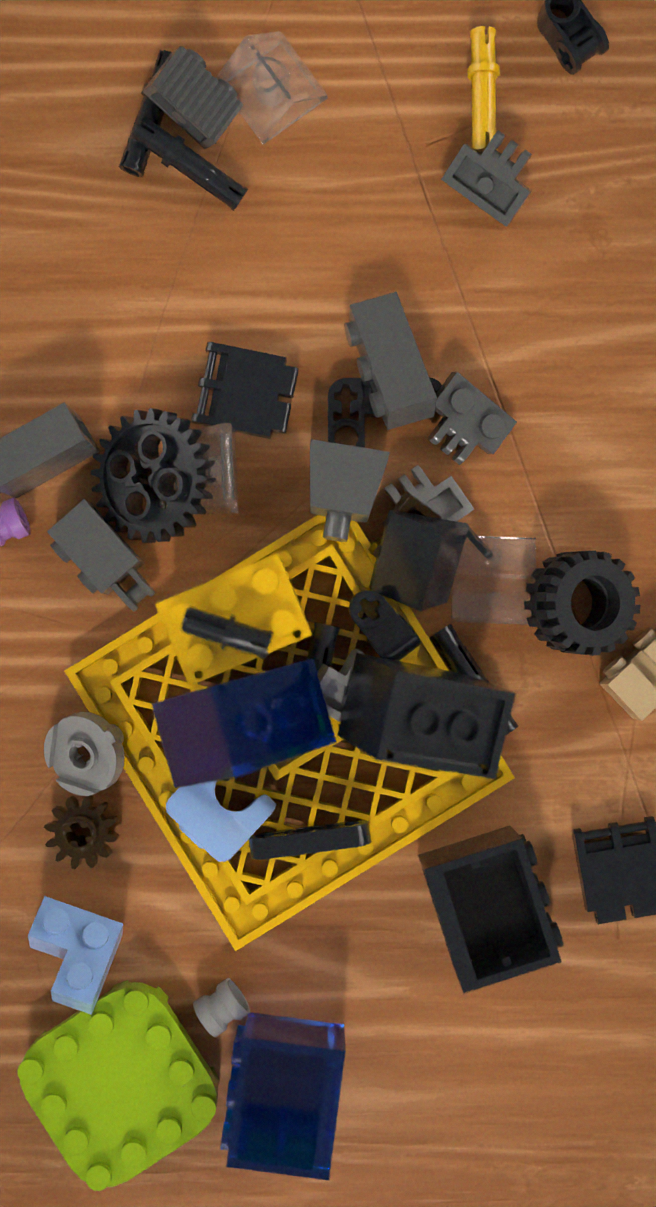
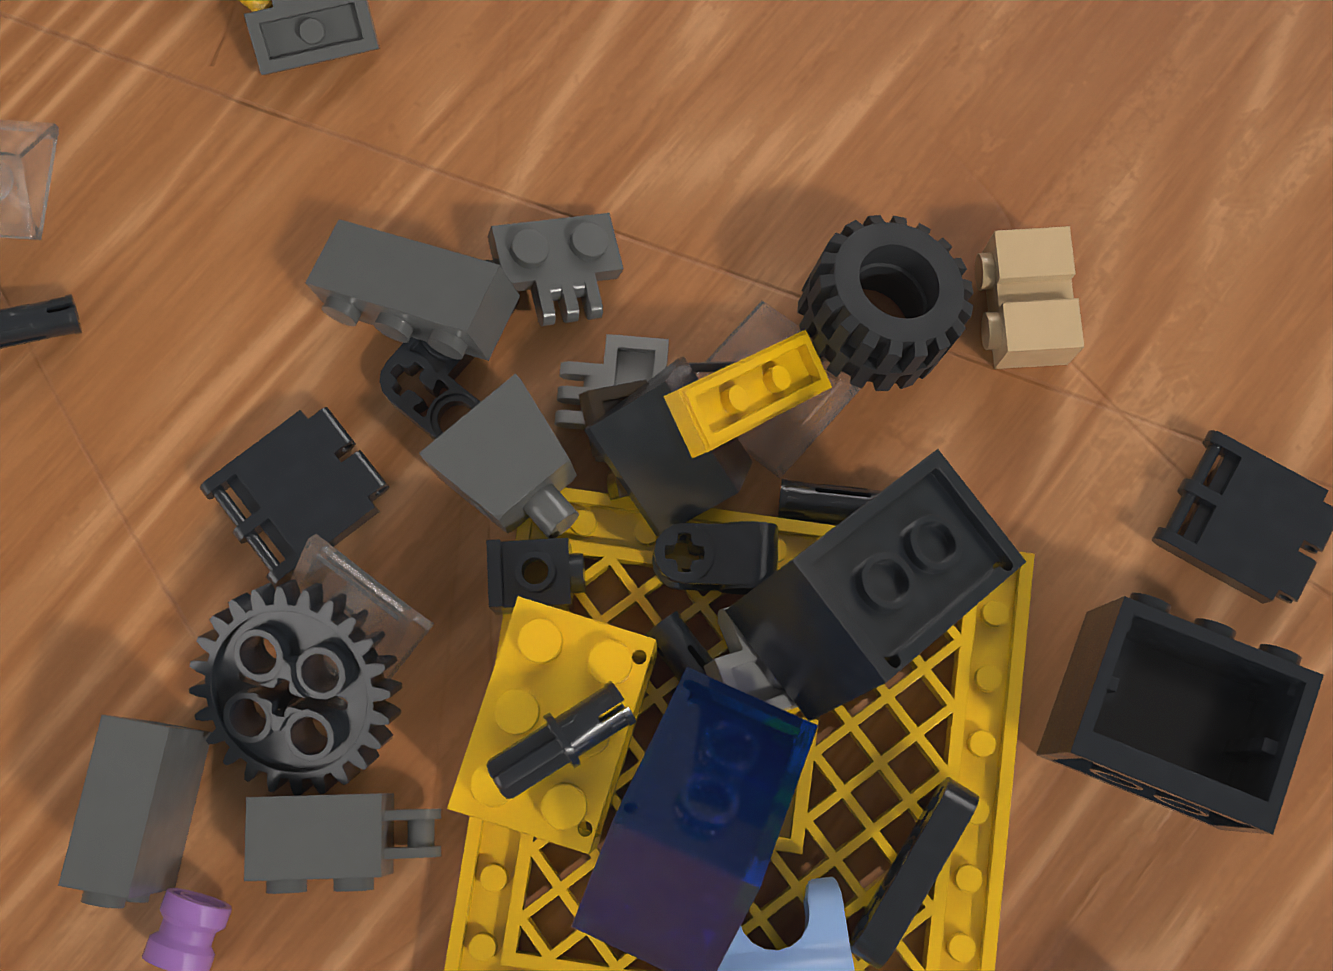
camera: 45 degrees left, 10 degrees down
none -> black brick [486,538,586,615]
none -> yellow tile [663,330,832,458]

